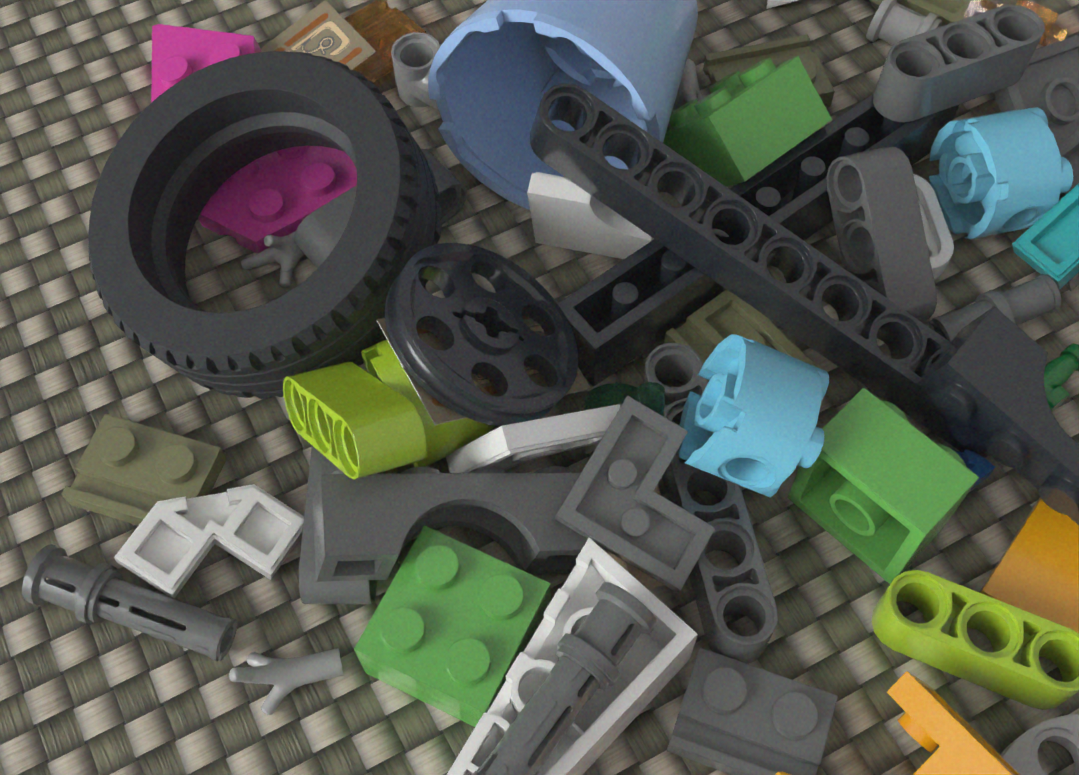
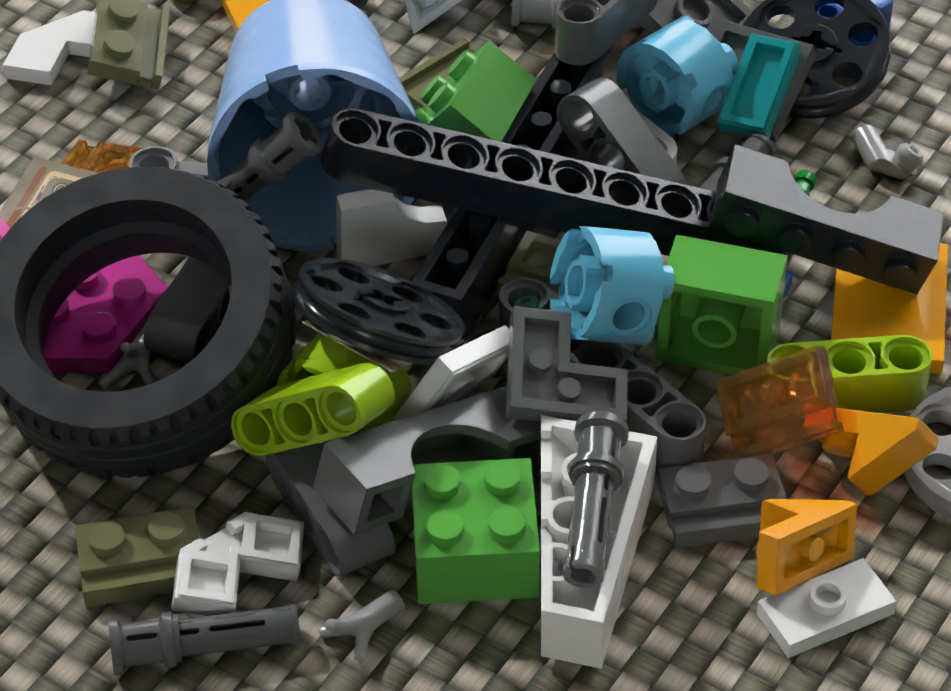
camera: 30 degrees left, 15 degrees down
none -> dark grey pin [217,111,324,202]
none -> clear orange plate [715,346,844,459]

